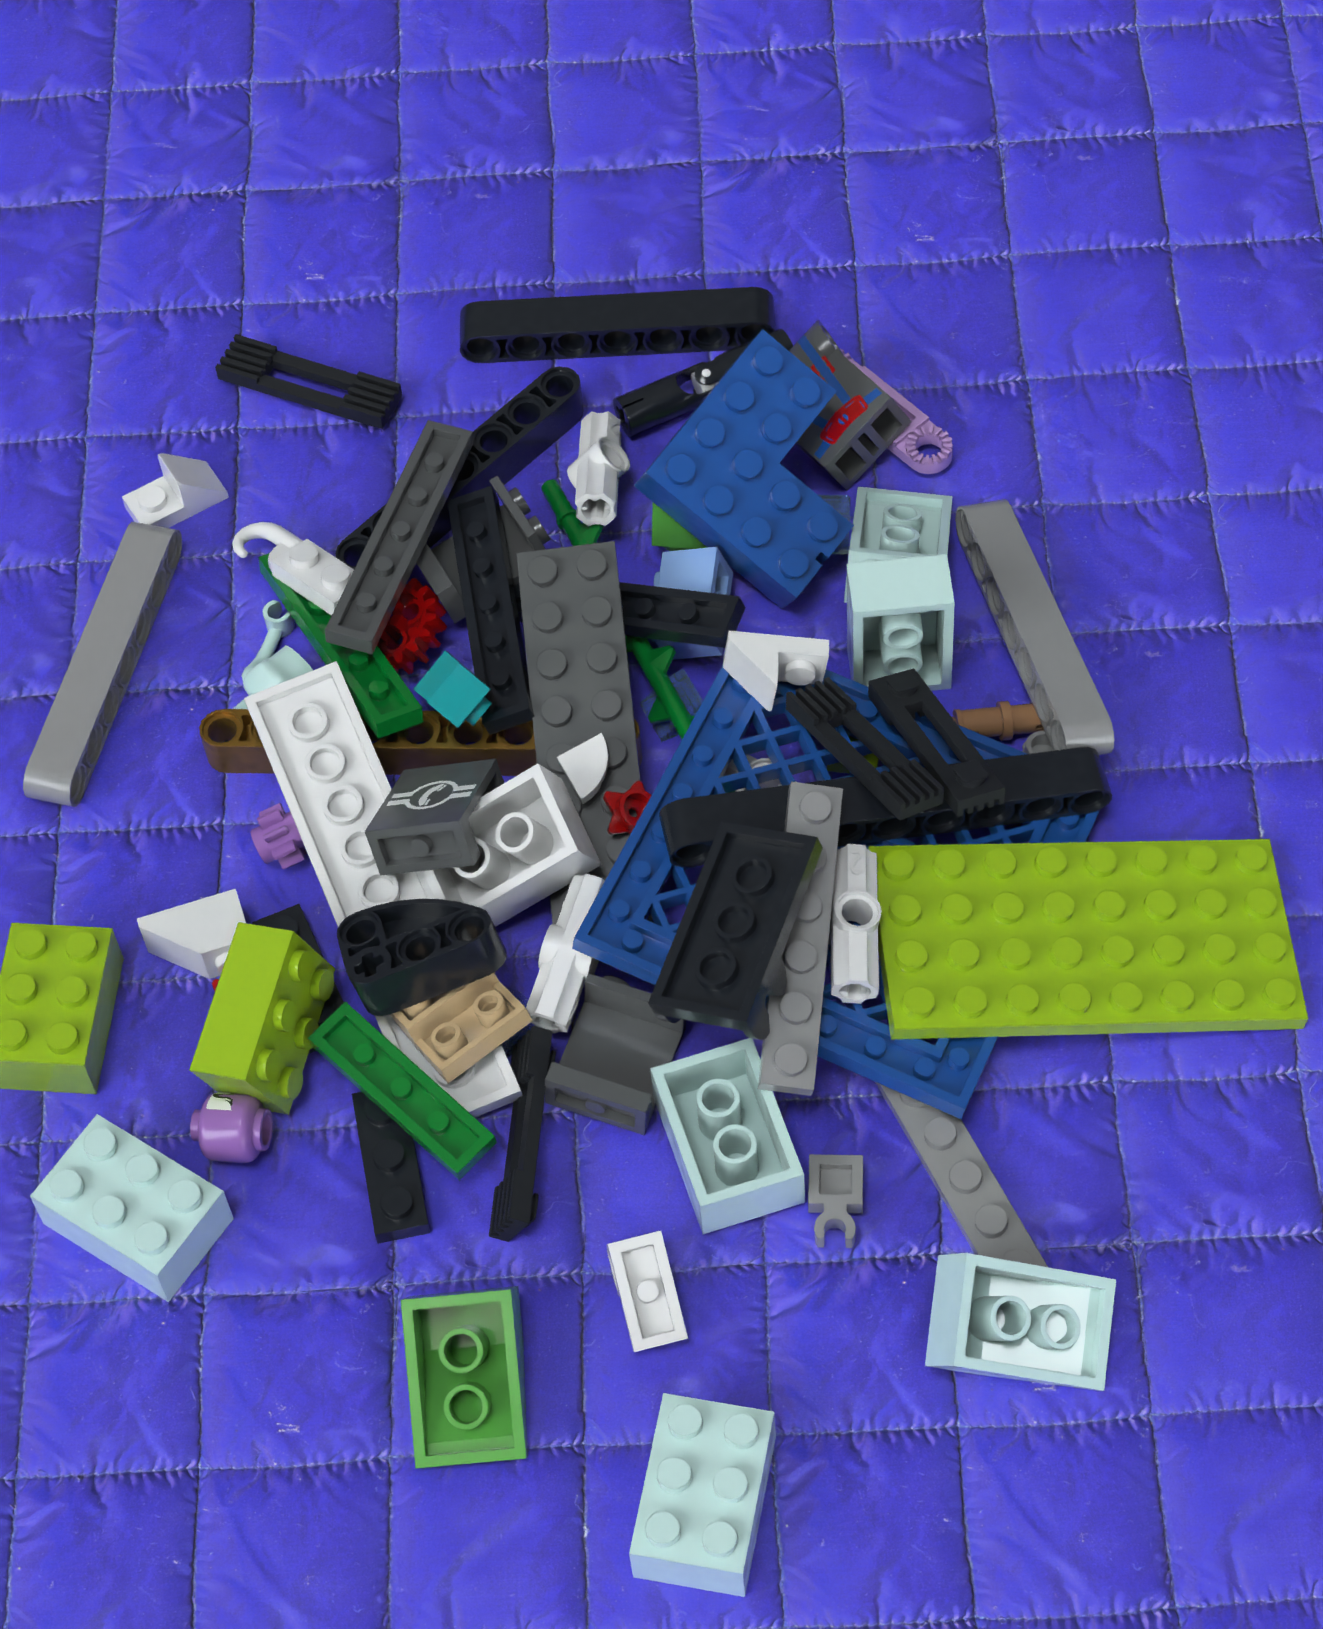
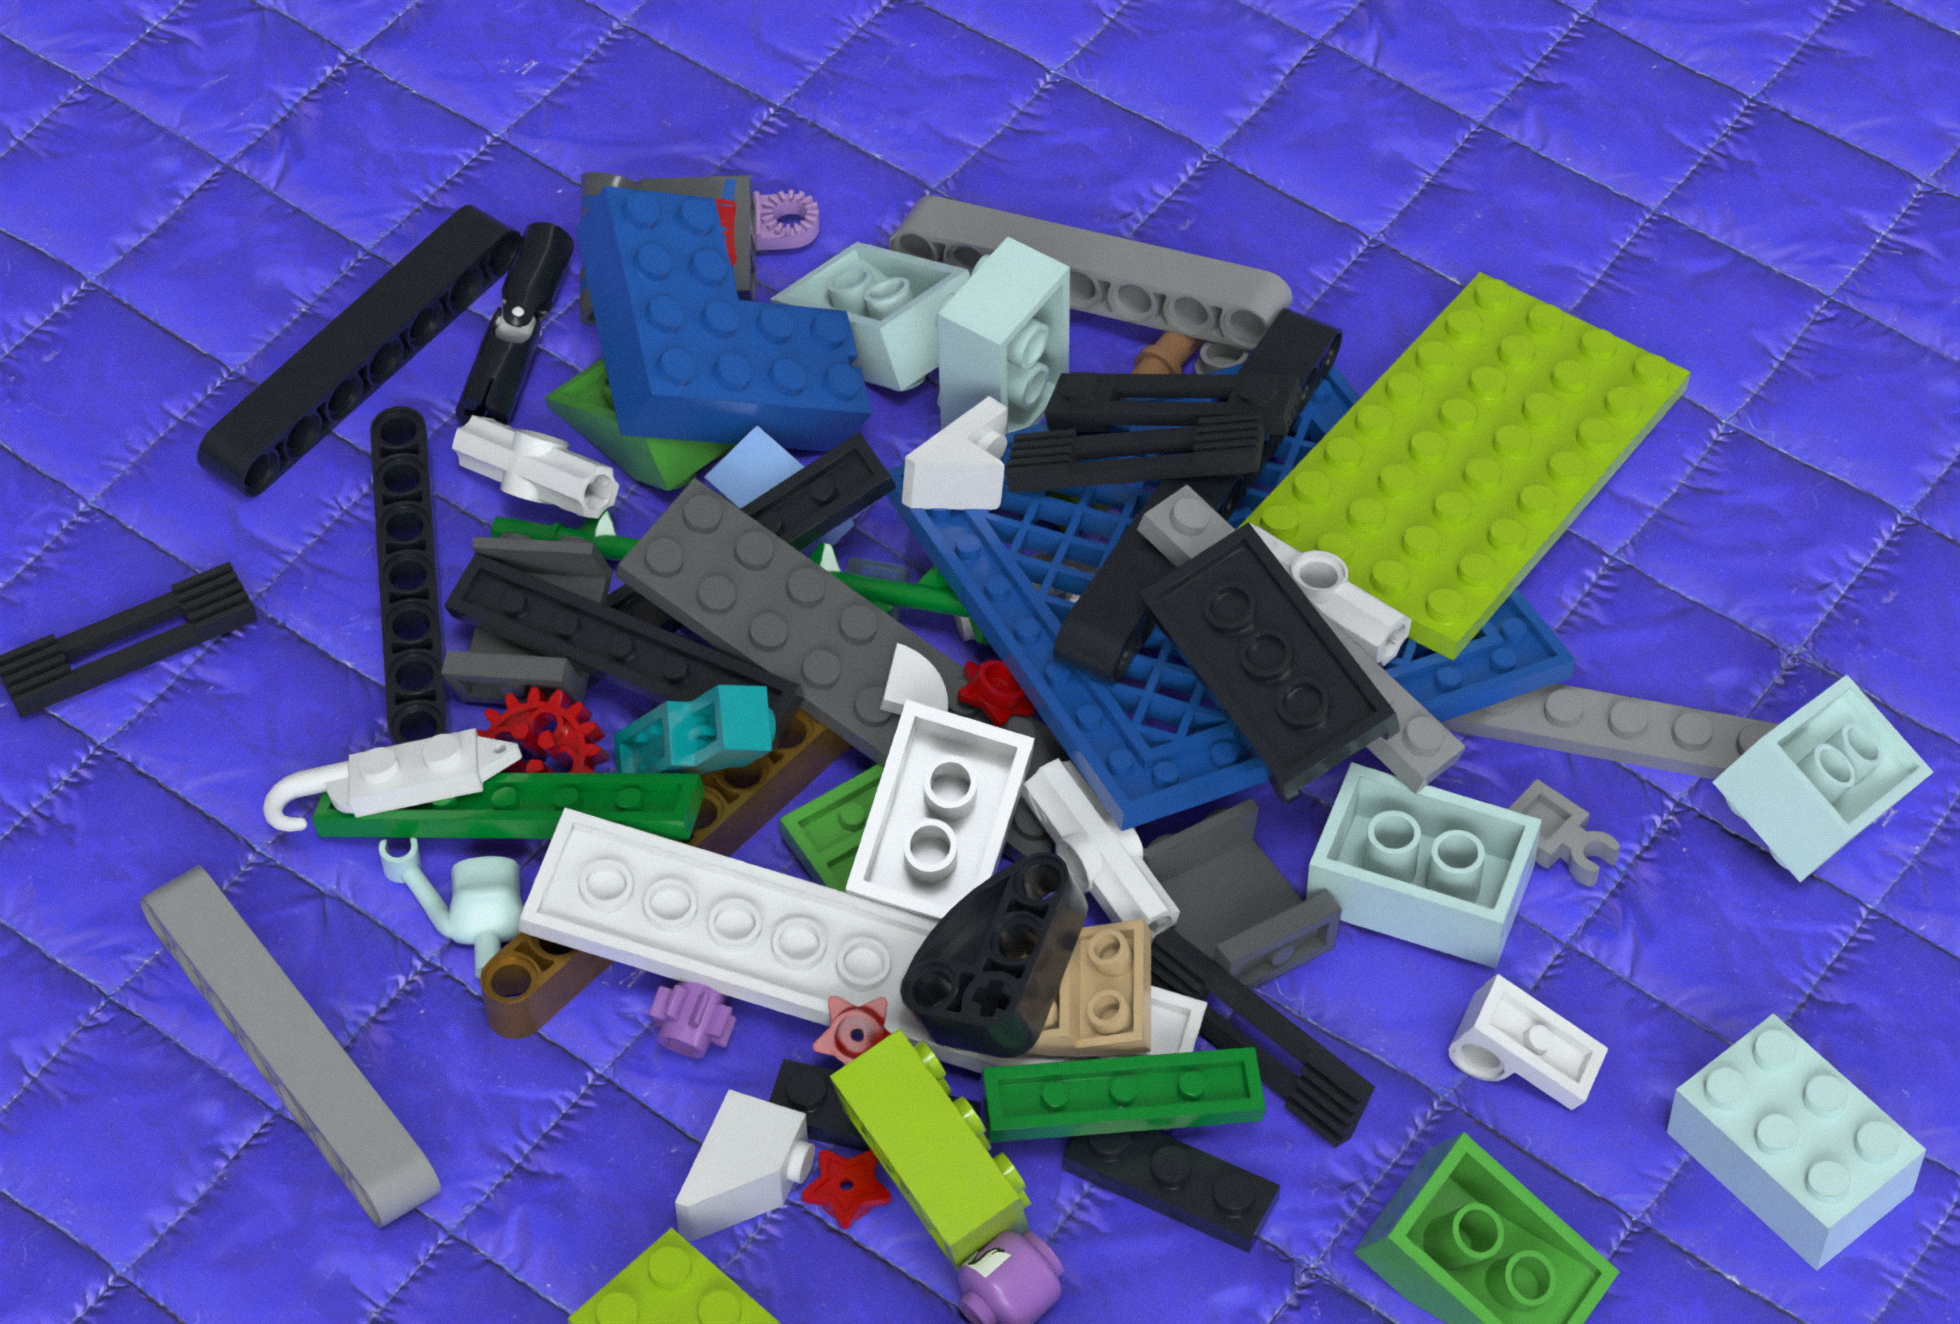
camera: 55 degrees left, 5 degrees down
white slope [122,453,229,528] -> none
dark grey plate [325,420,473,654] -> none
dark grey panel [365,759,504,876] -> none
none -> plate [813,995,891,1065]

